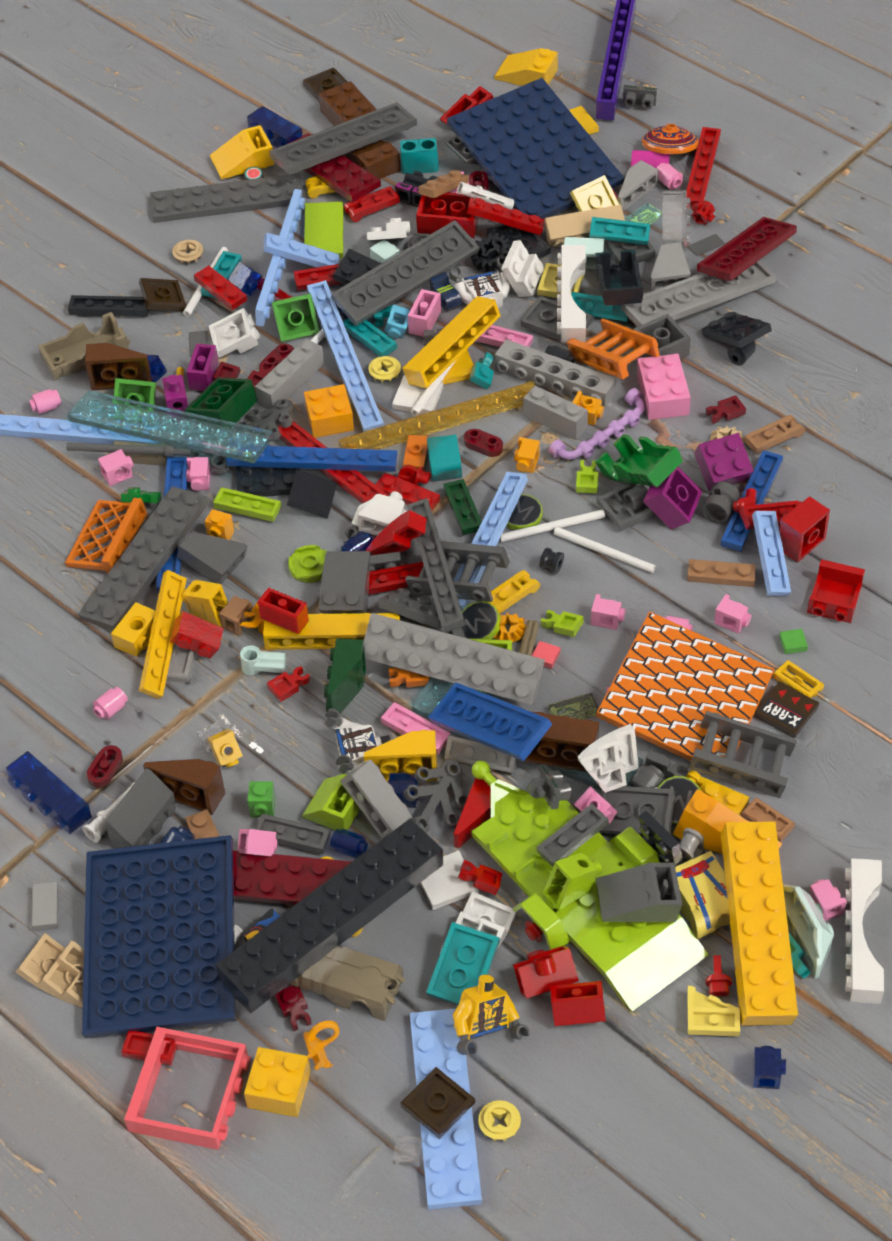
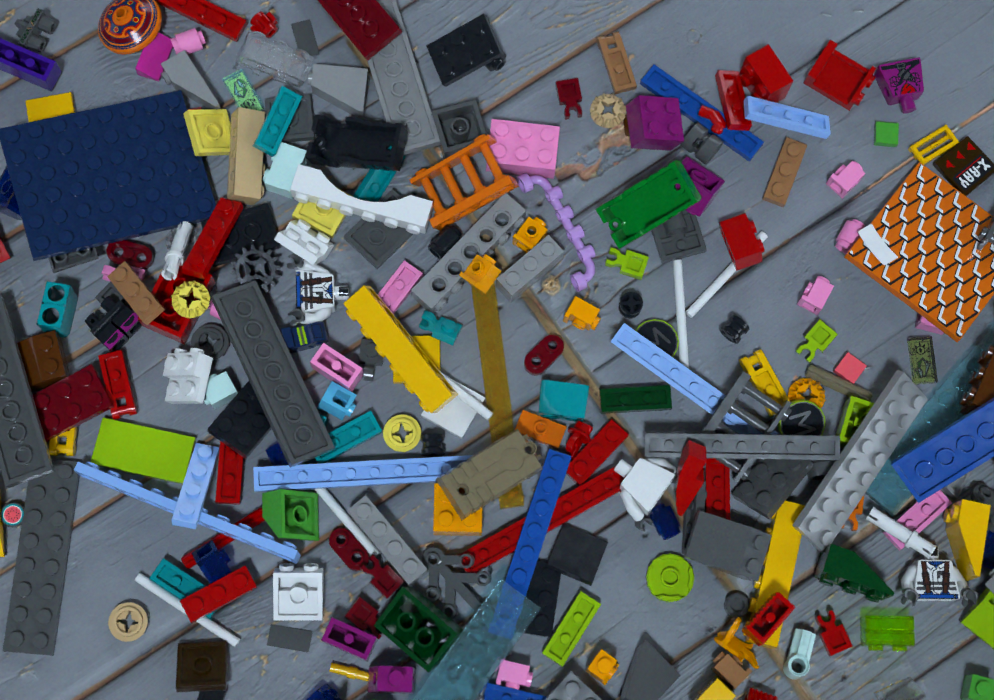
camera: 85 degrees left, 25 degrees up
none -> light yellow gear [171,281,210,318]
none -> black wheel [421,433,445,457]
none -> dark tan piece [436,429,543,520]
none -> light orange brick [459,254,501,294]
none -> black wheel [618,292,643,319]
none -> red brick [719,213,765,271]
none -> white sticker [858,224,898,265]
none -> clear neon green brick [860,615,915,652]
none -> white pin [865,507,936,559]
none -> magenta torso [874,57,924,114]

